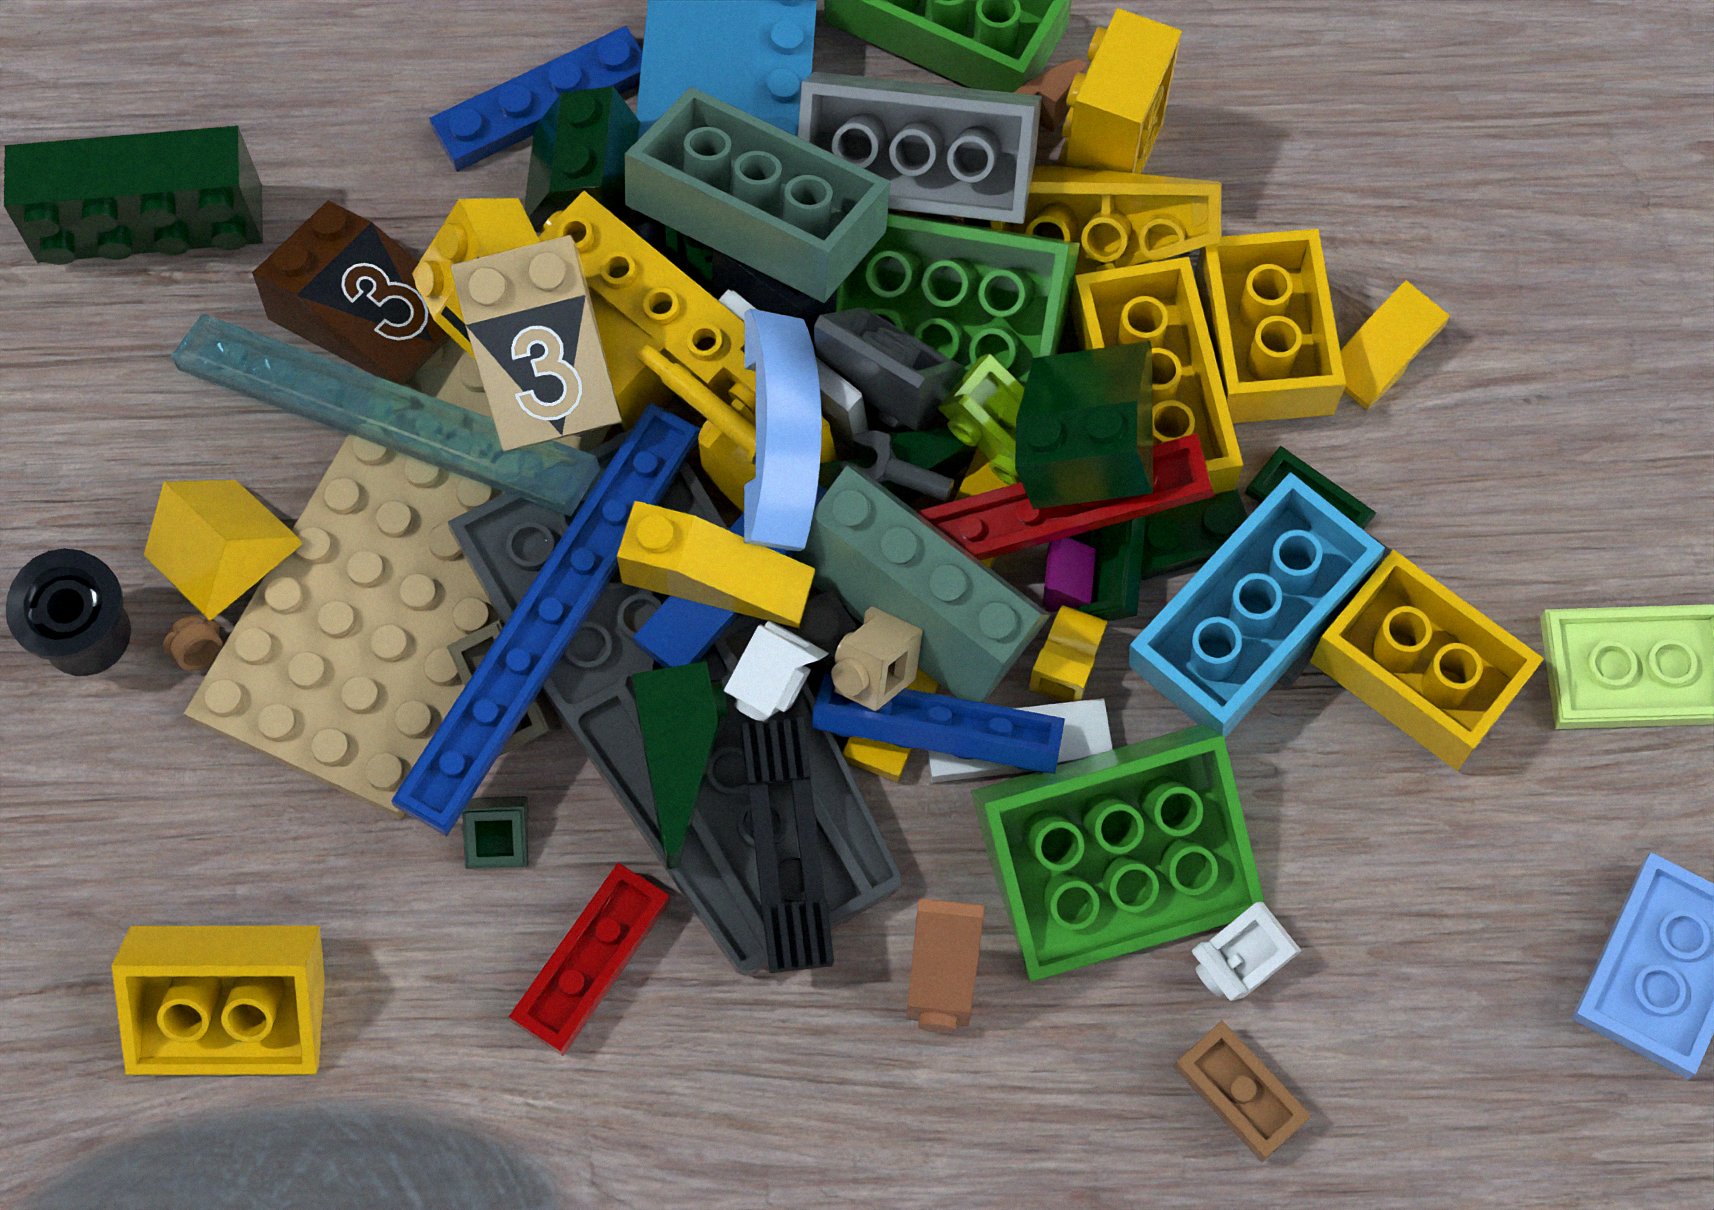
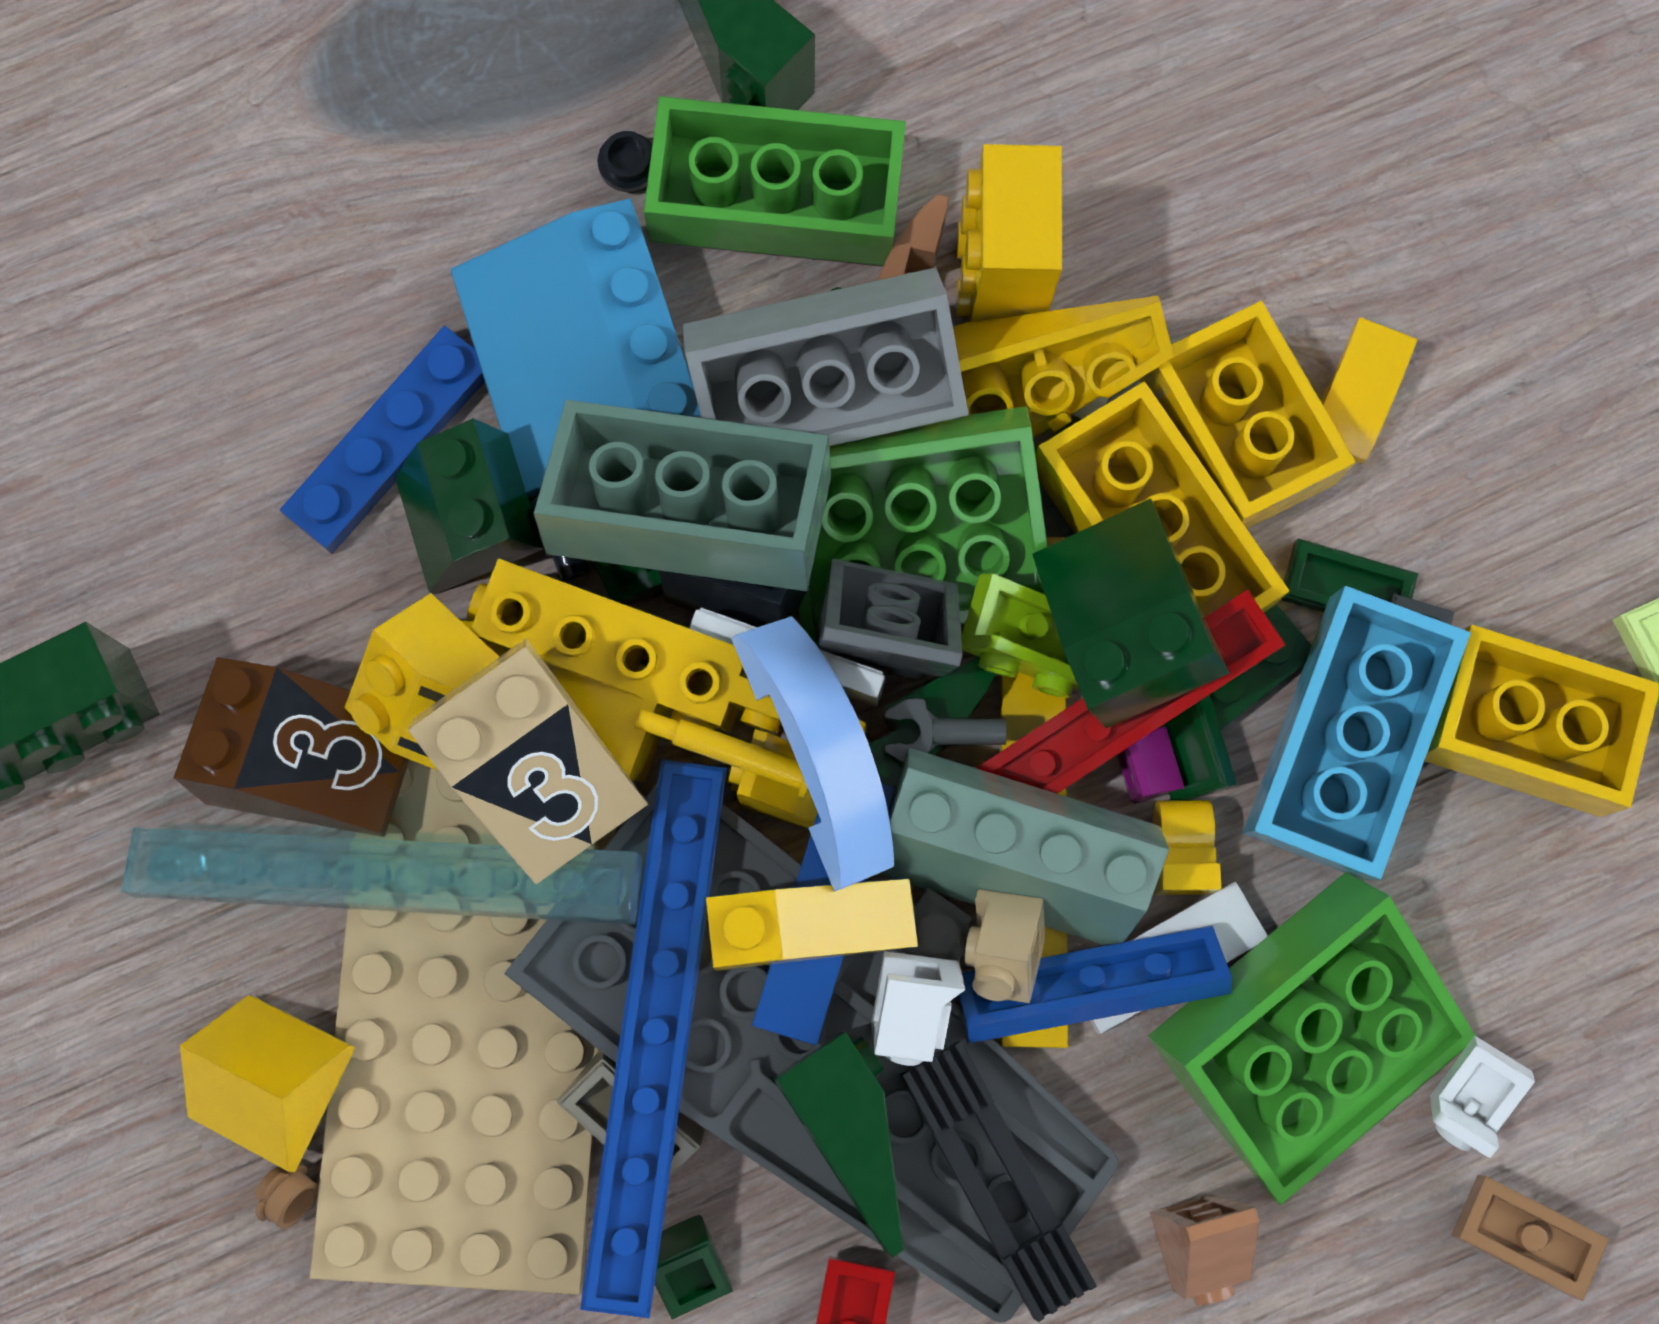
camera: 25 degrees left, 10 degrees up
black piece [6,548,131,676] -> none

